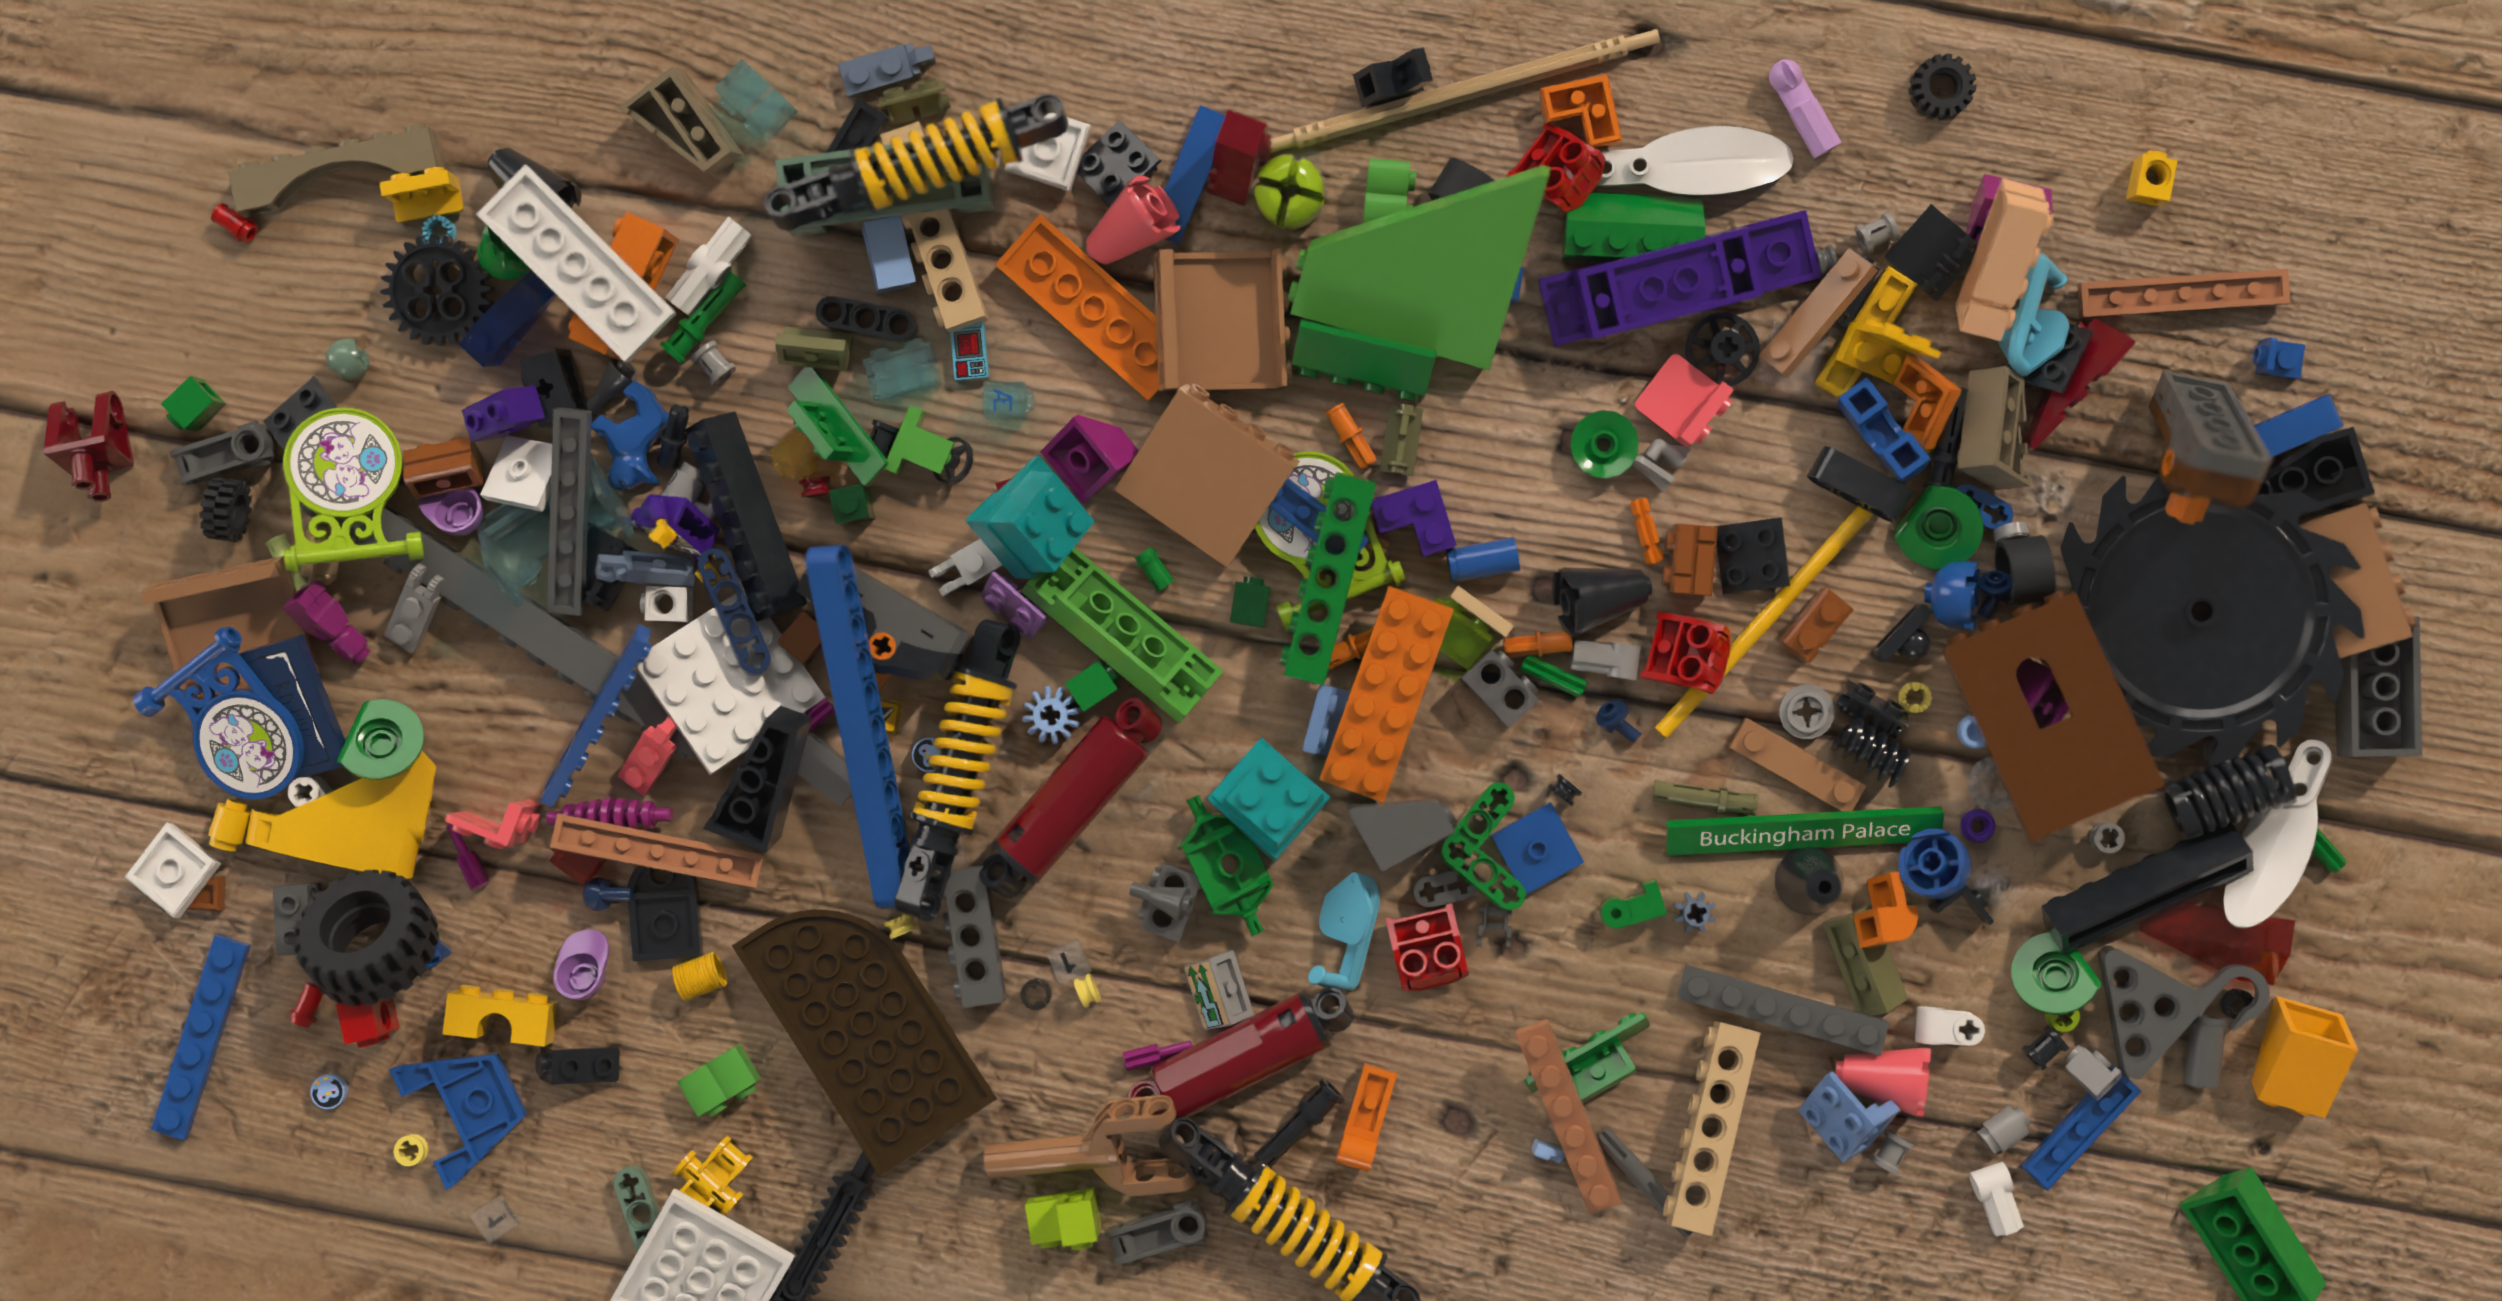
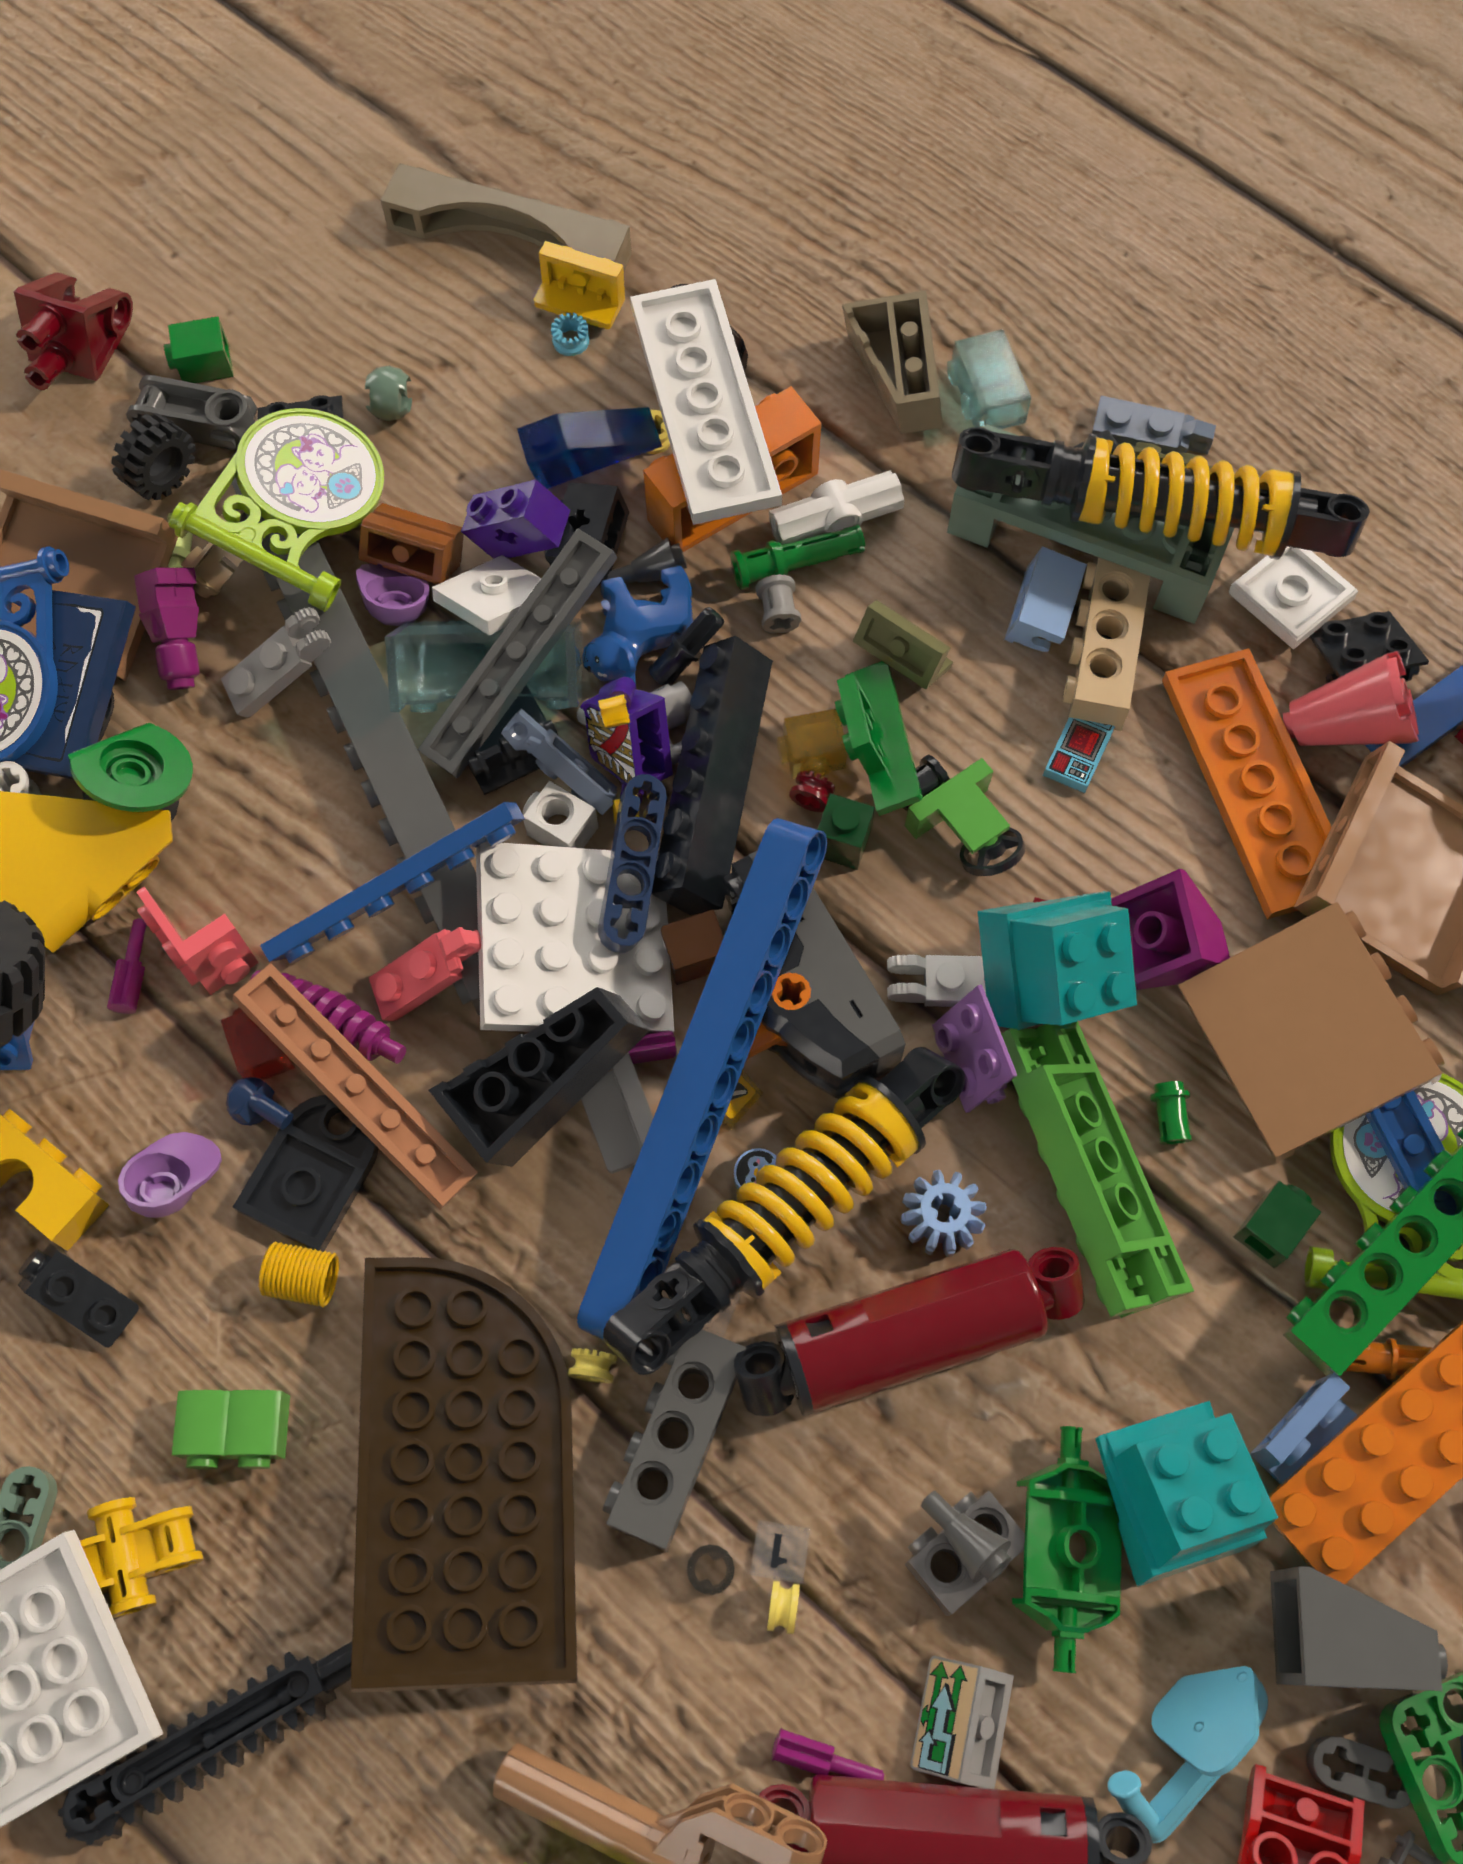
camera: 30 degrees right, 20 degrees down
red pin [211,203,258,243] -> none
black gear [380,234,495,346] -> none
green hair [477,225,532,280] -> none
black beam [816,296,918,343] -> none
clear light blue brick [863,338,943,402] -> none
clear light blue brick [983,382,1034,419] -> none
green brick [1064,660,1121,712] -> none

